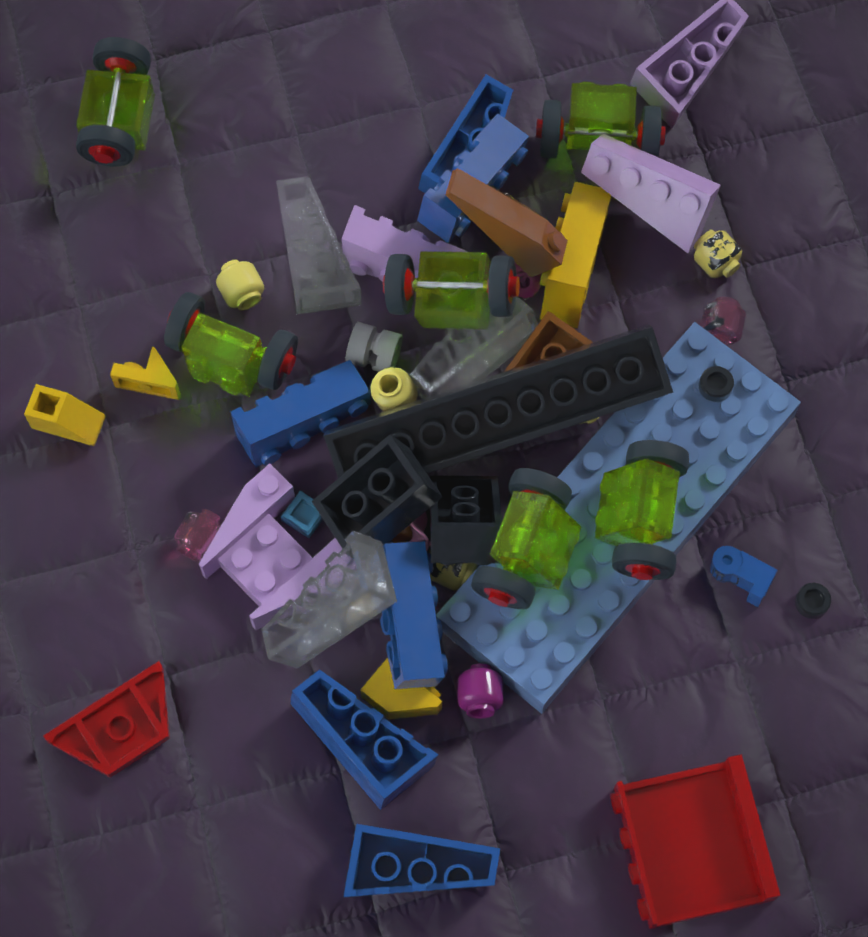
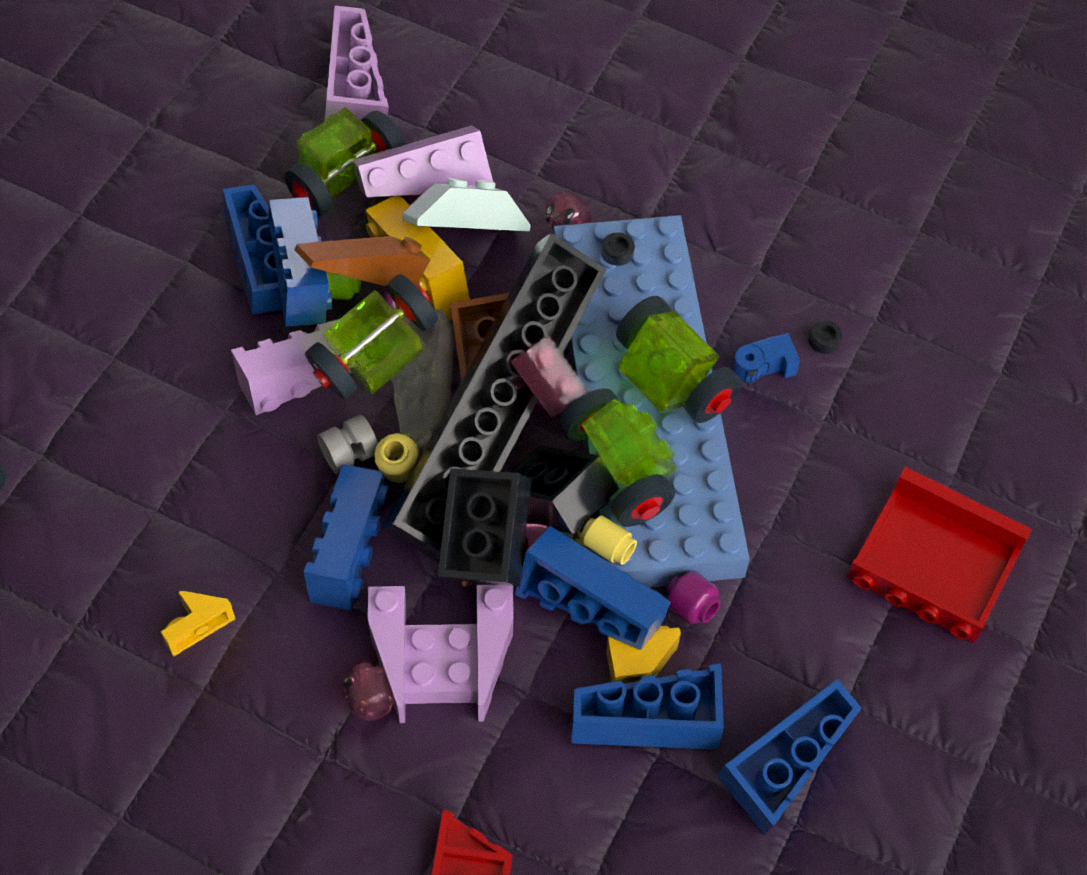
camera: 50 degrees left, 10 degrees down
yellow slope [24,384,106,446] -> none
clear neon green brick [164,292,298,397] -> none
light yellow head [216,260,264,310] -> none
clear wedge [262,531,397,668] -> none
clear wedge [276,176,361,314] -> none
dark azure tile [281,491,323,538] -> none
light yellow head [694,230,742,278] -> none
none -> light aqua wedge [402,178,530,231]
none -> clear pink brick [511,336,588,417]
none -> light yellow brick [582,515,637,565]

